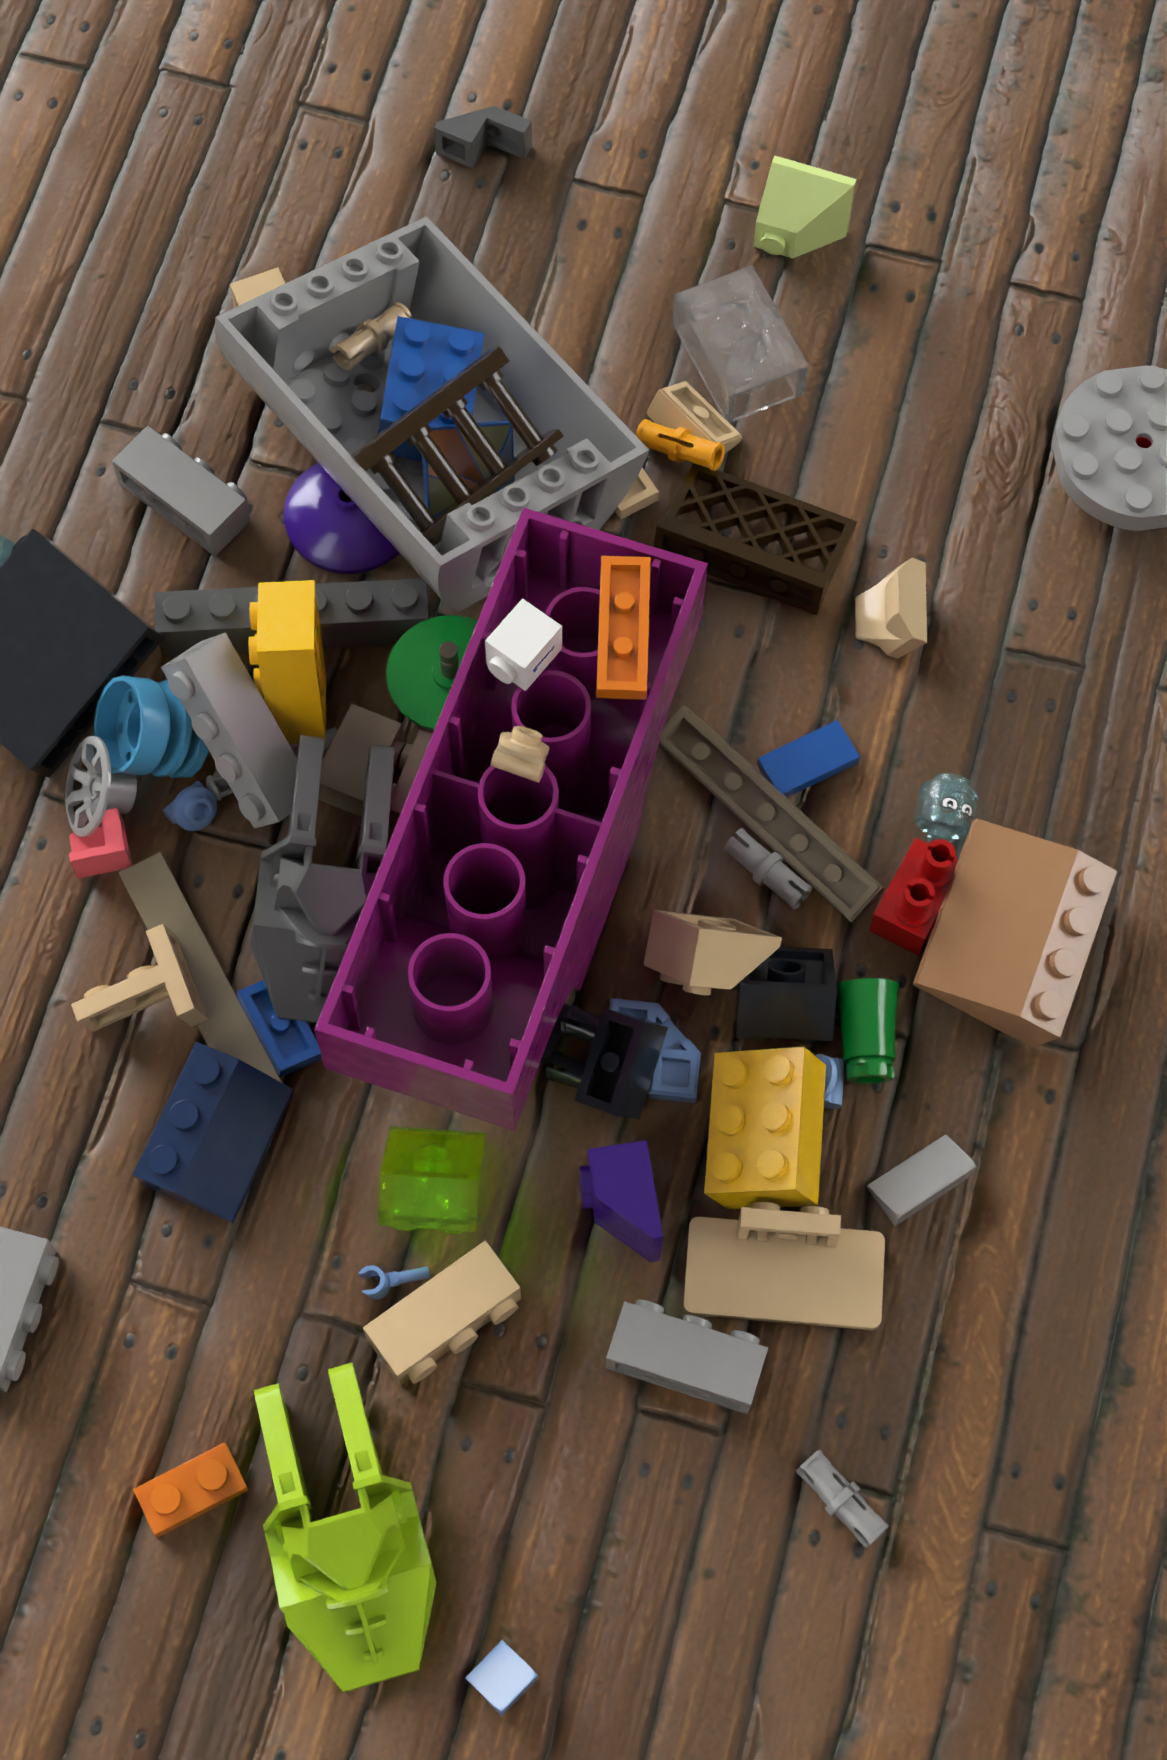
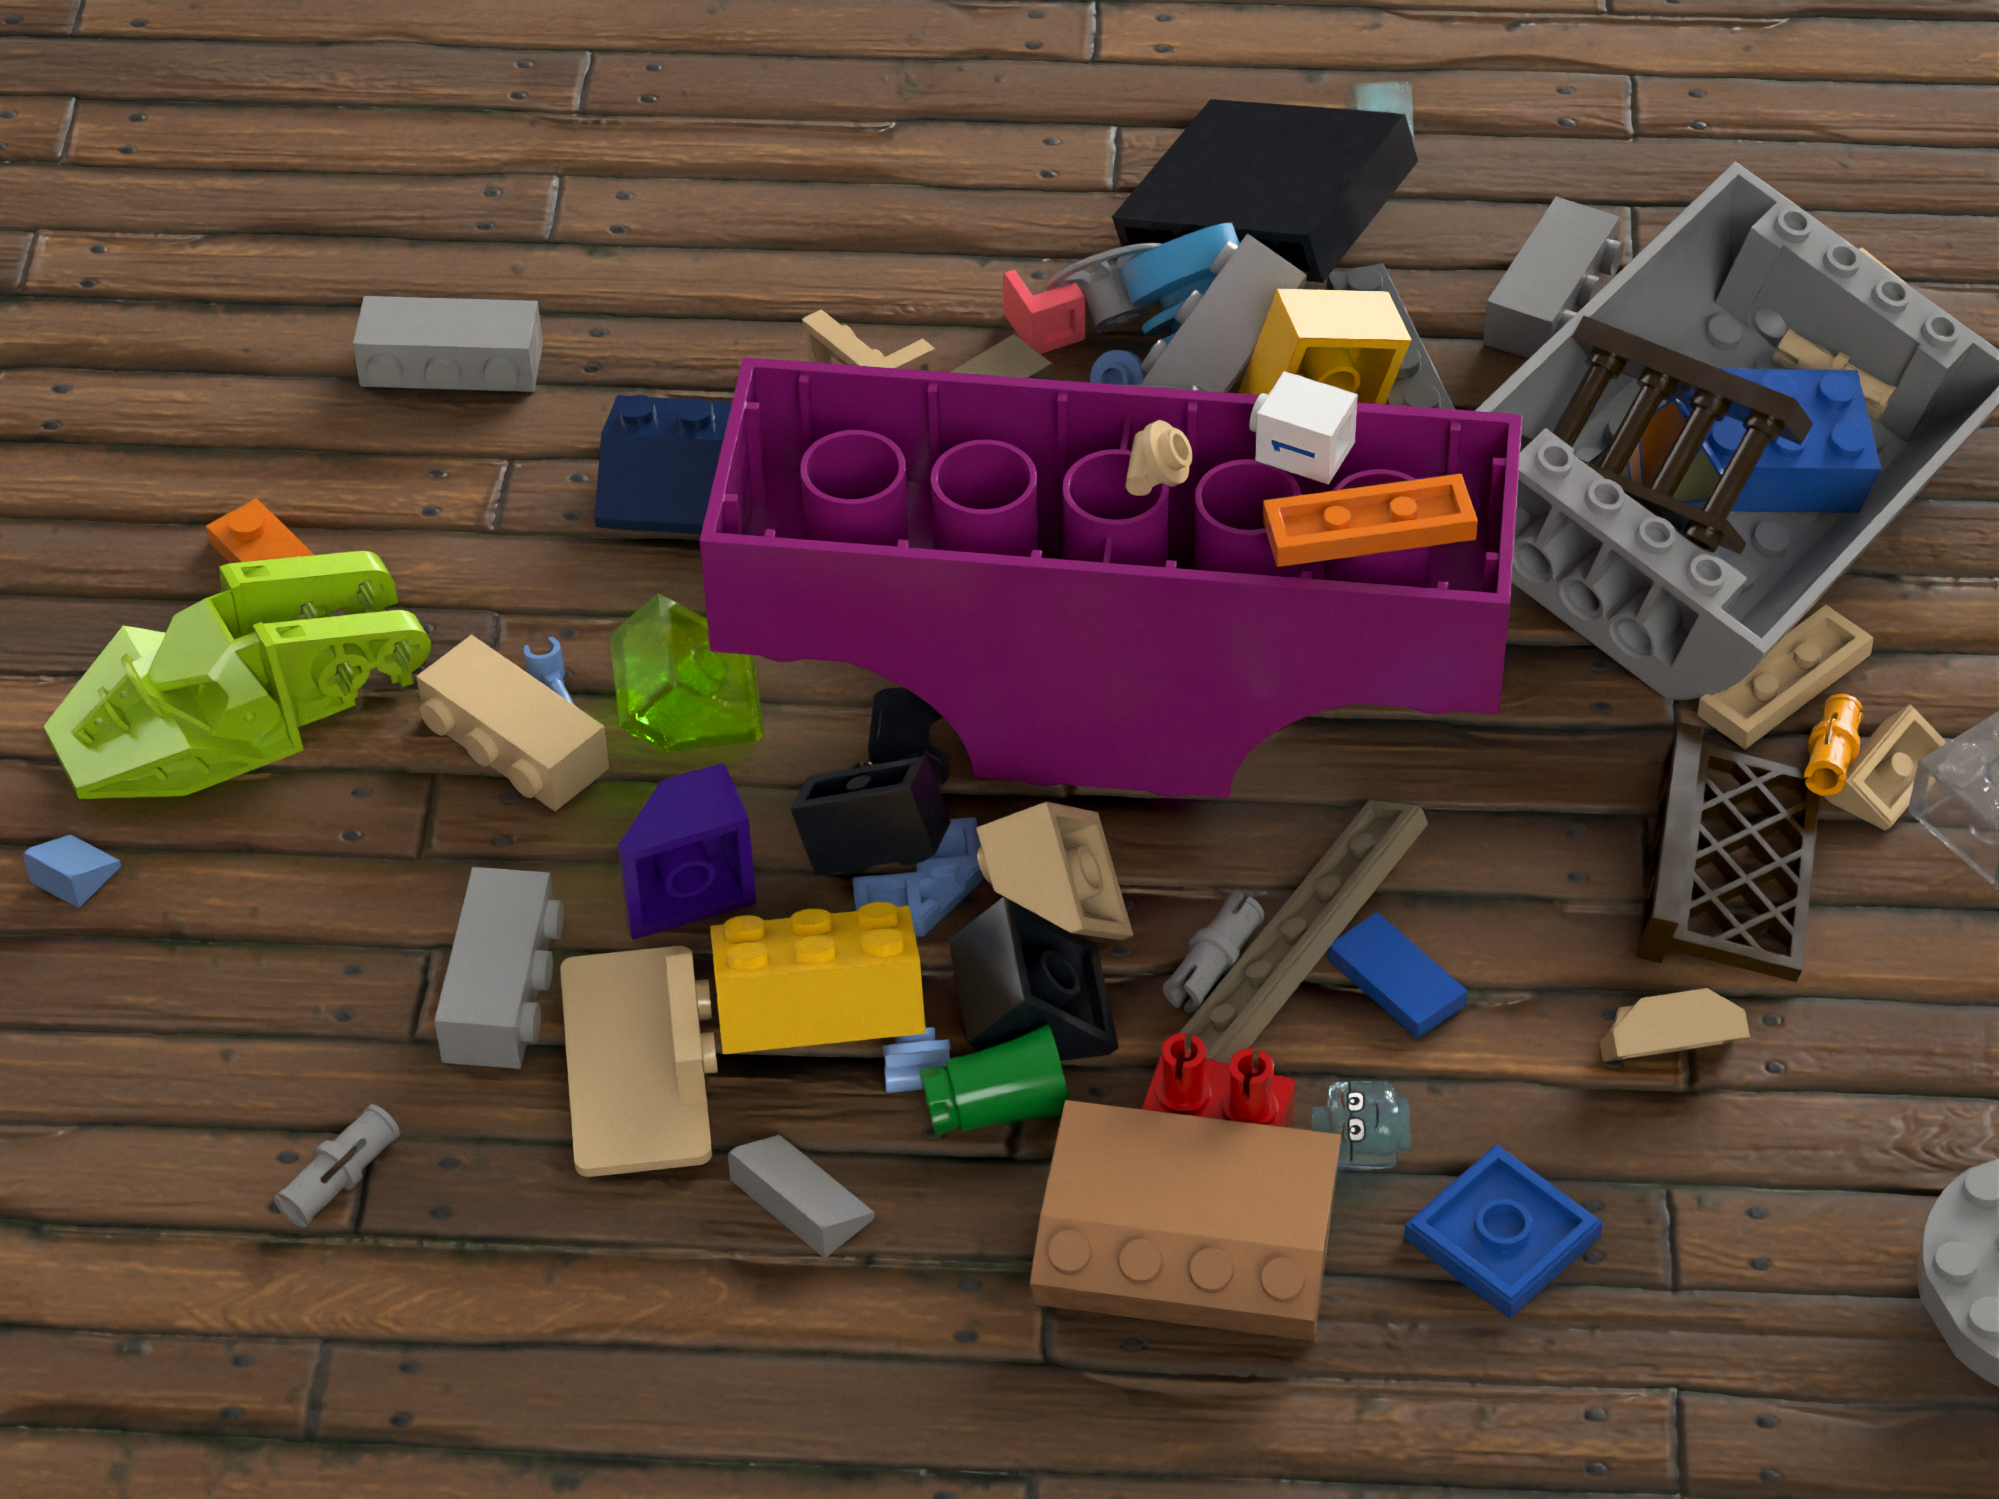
camera: 80 degrees right, 20 degrees down
none -> blue tile [1404,1144,1603,1319]

